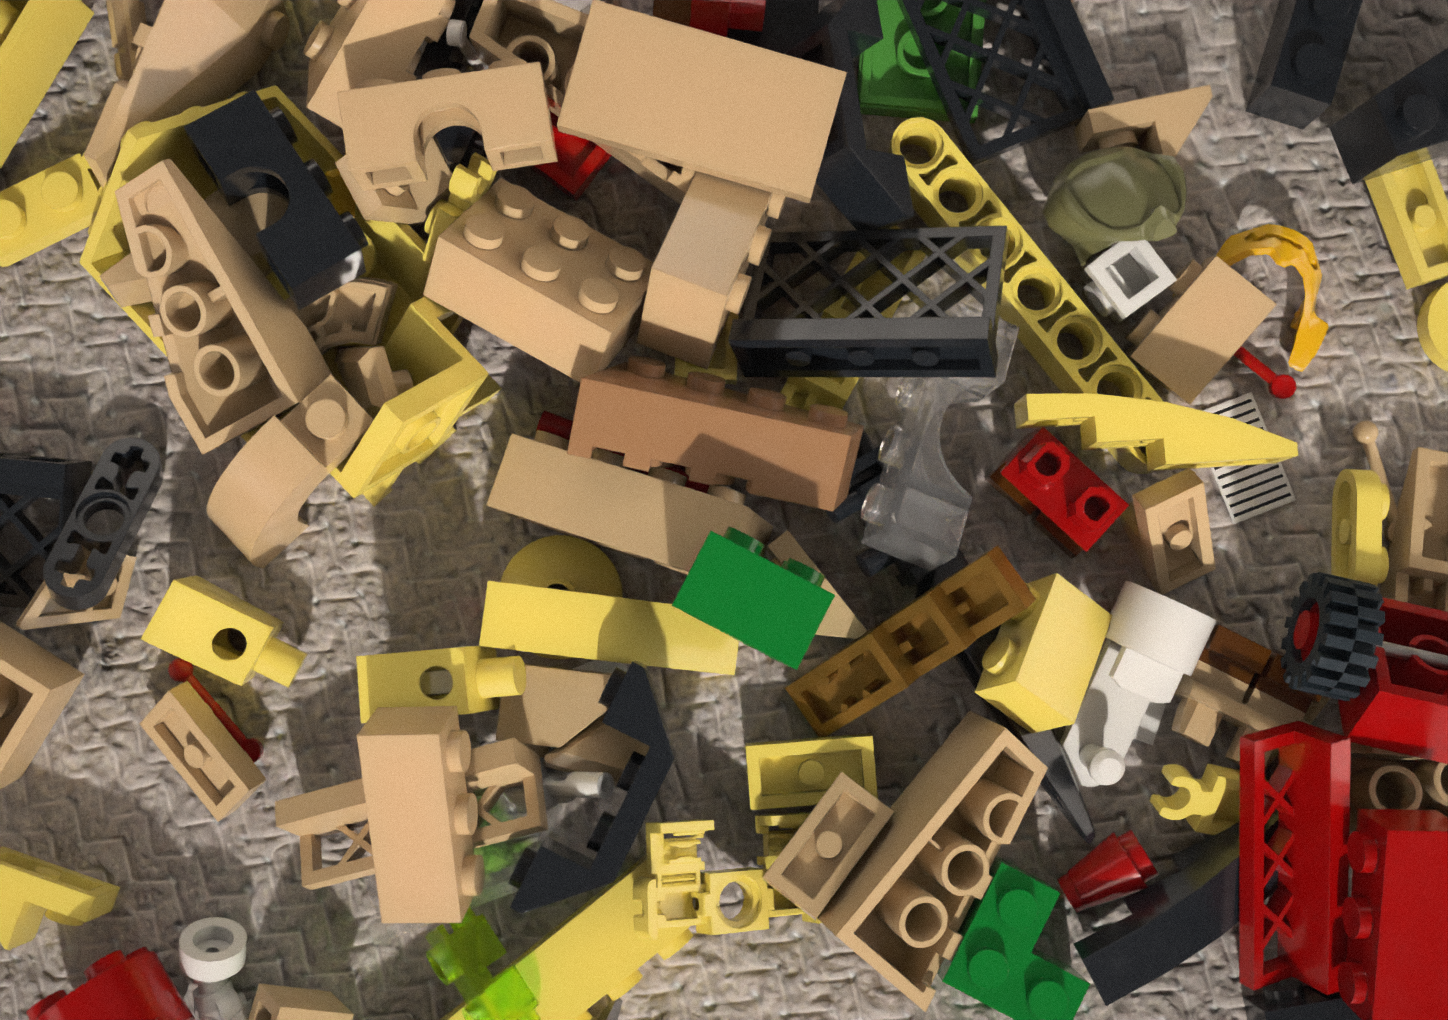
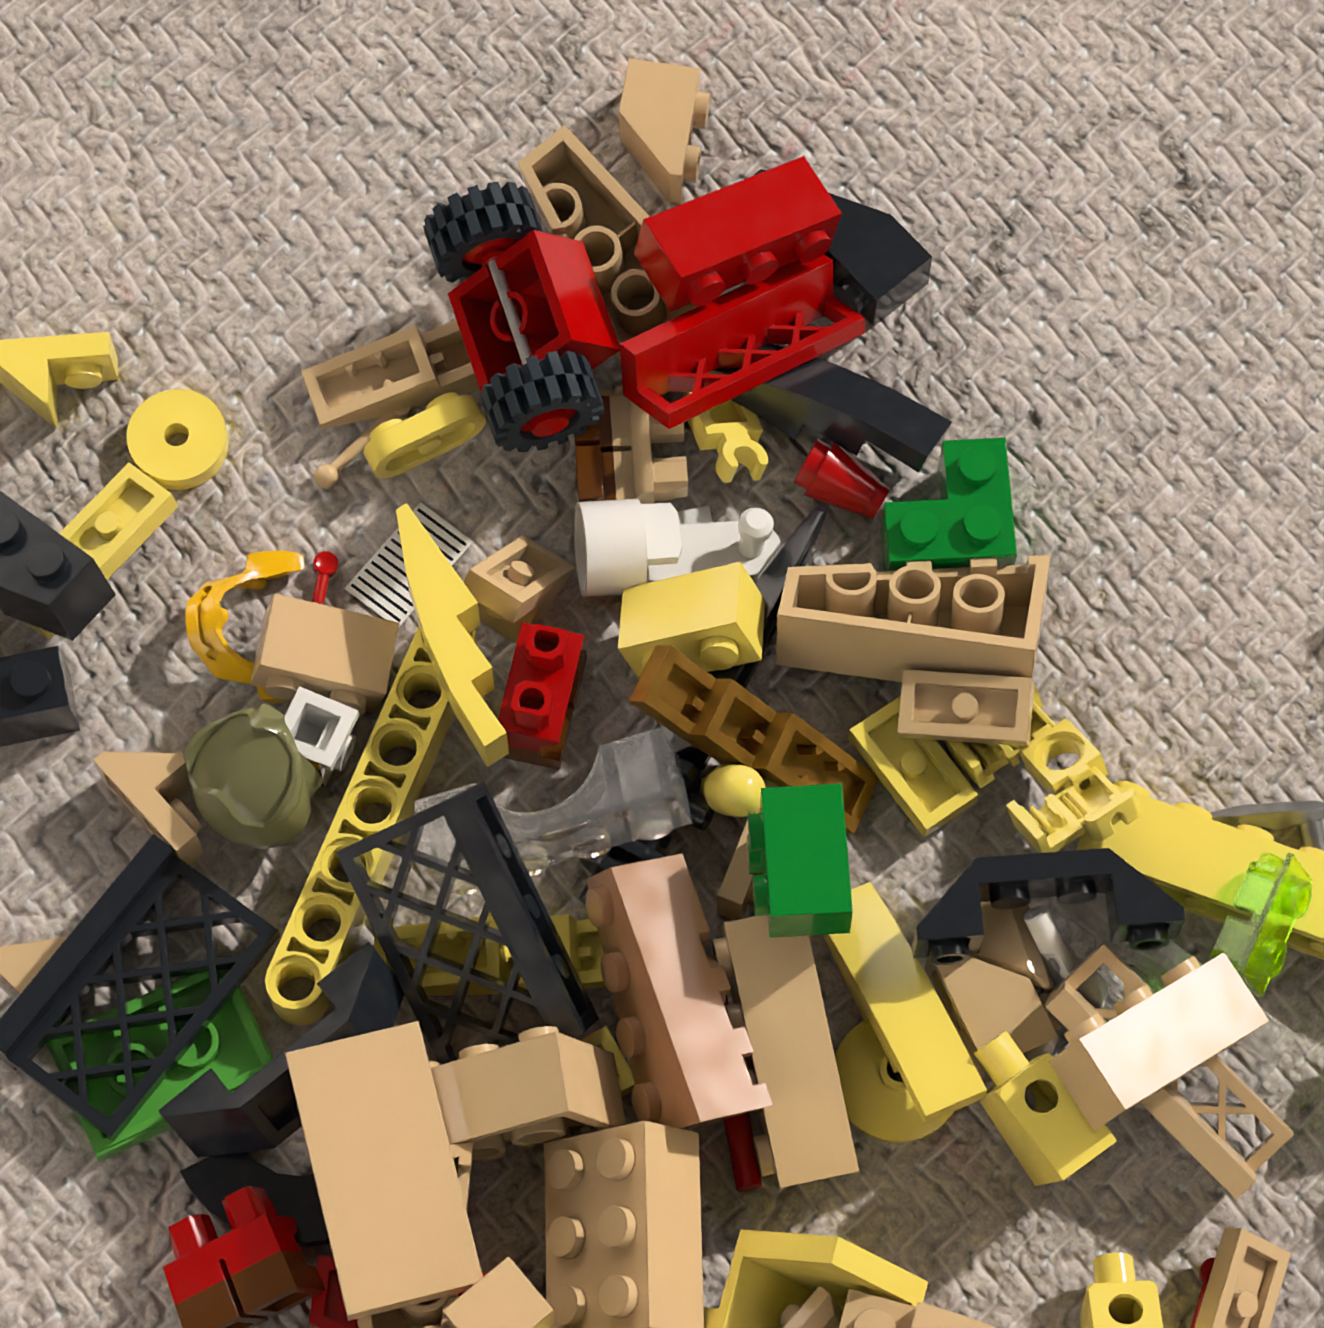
camera: 120 degrees left, 15 degrees down
none -> light yellow cylinder [700,763,766,817]

